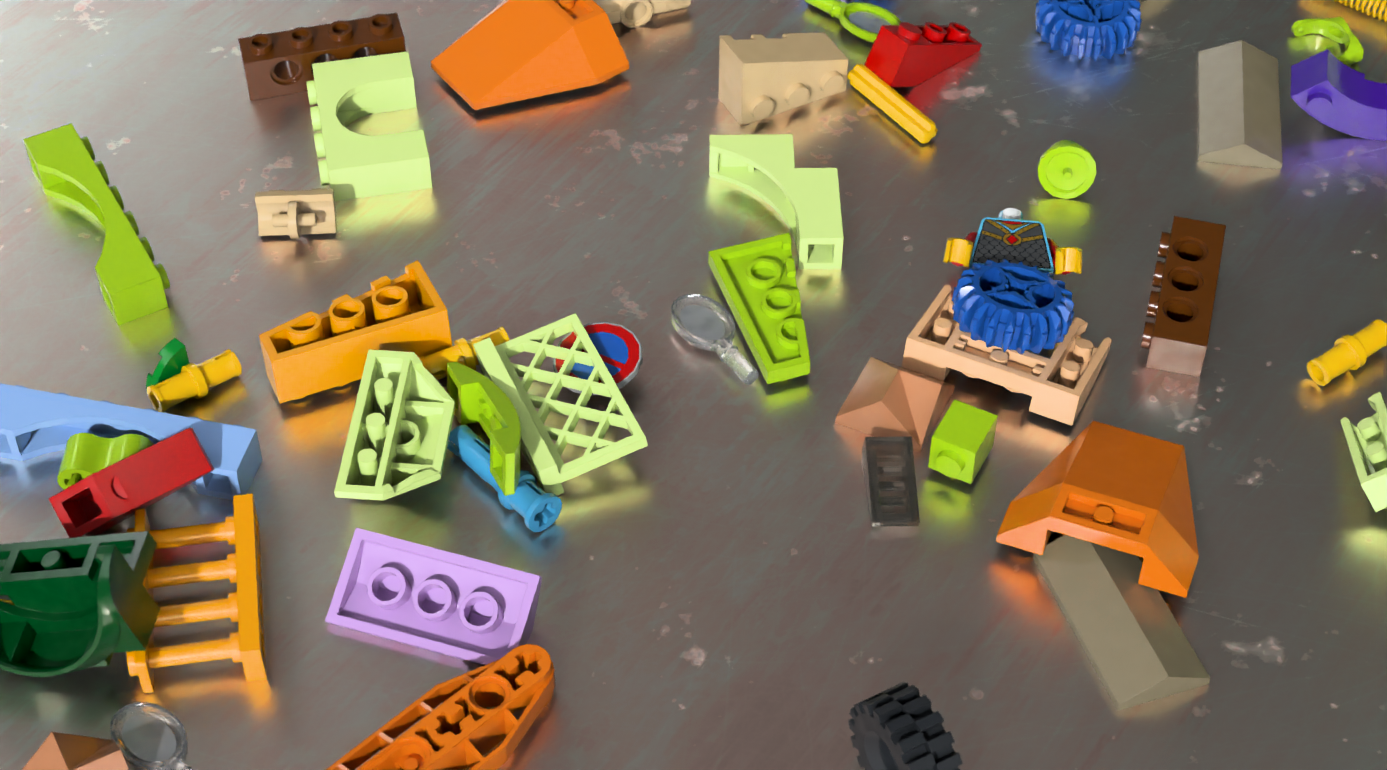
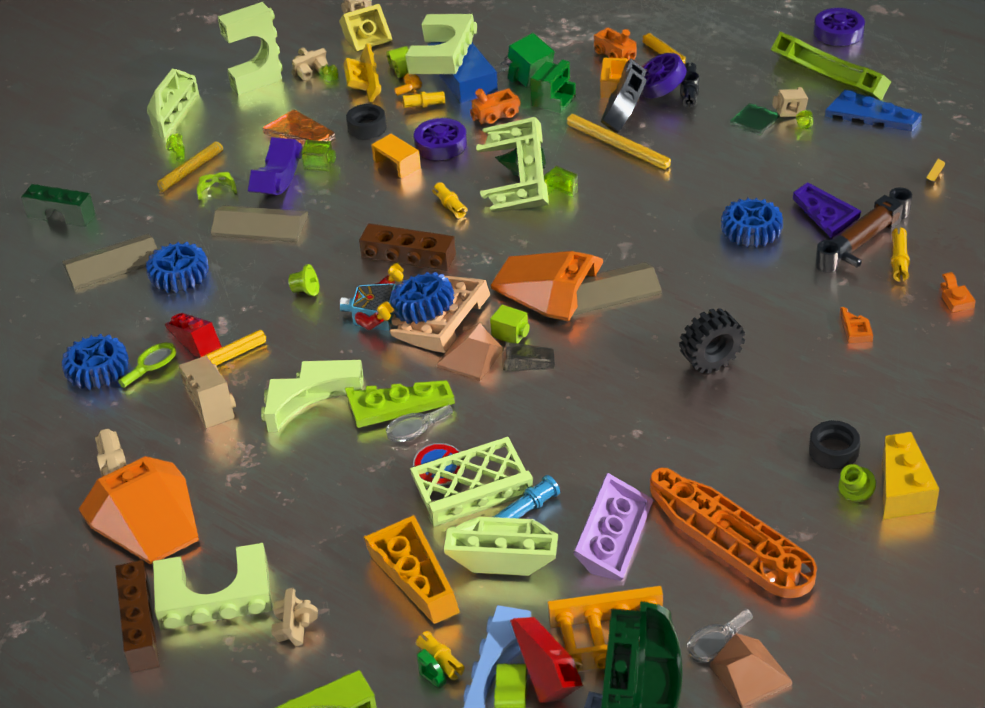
camera: 85 degrees left, 5 degrees down
yellow pin [419,326,510,380] -> none
lime slope [447,362,521,496] -> none

